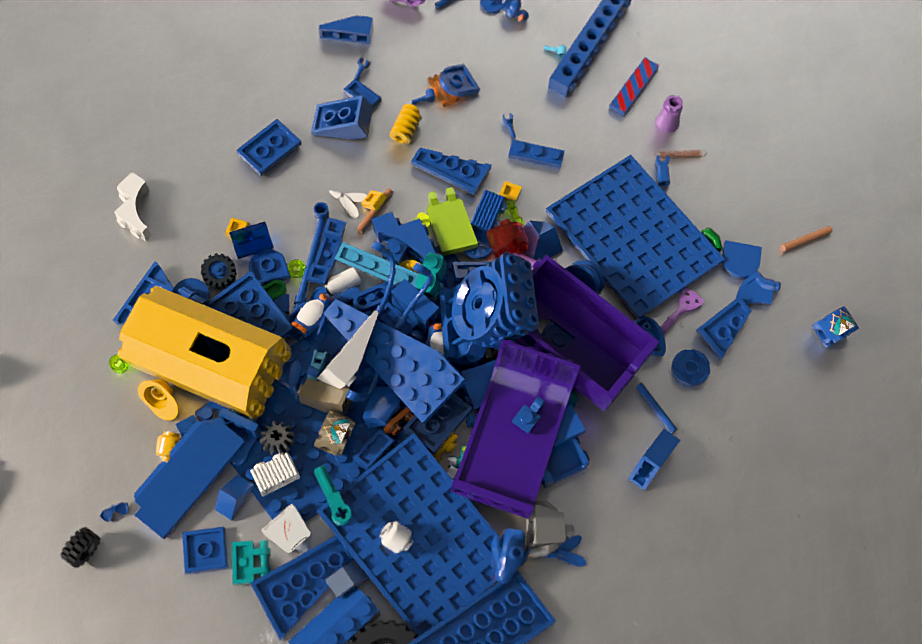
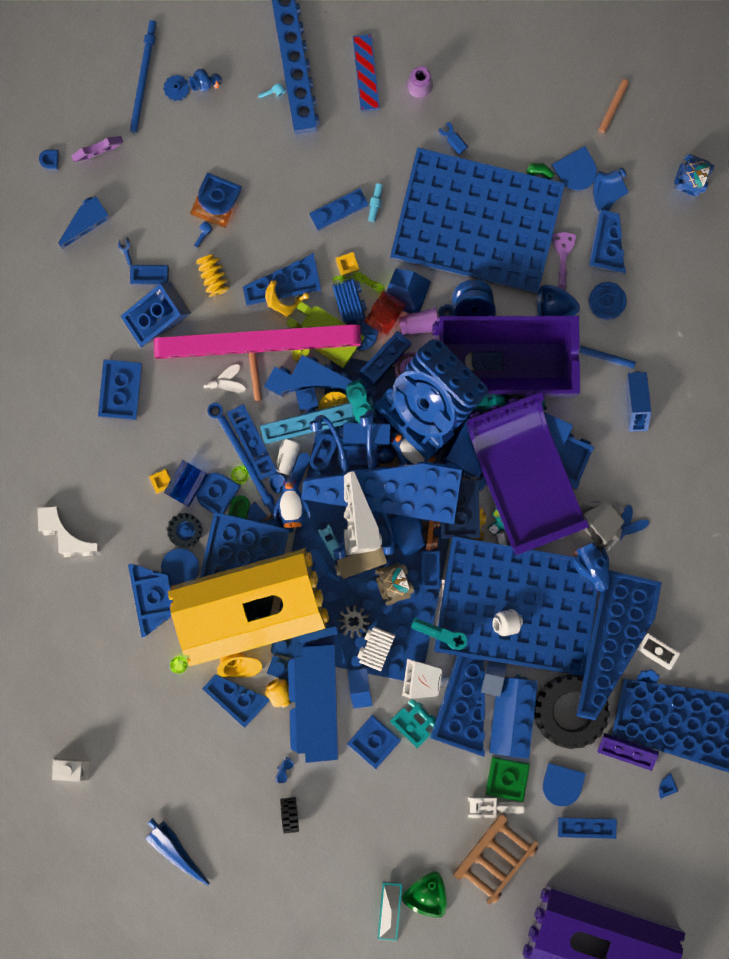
camera: 40 degrees left, 20 degrees up
blue axle [178,287,210,307] -> none
yellow tile [361,190,387,211] -> none
blue hand [502,113,516,139] -> none
blue plate [512,396,544,434] -> none
nougat piece [655,150,707,158] -> none
none -> dark pink beam [153,325,362,359]
none -> blue wing [202,674,270,728]
none -> yellow helmet [265,280,309,317]
none -> medium azure bar [368,183,383,222]

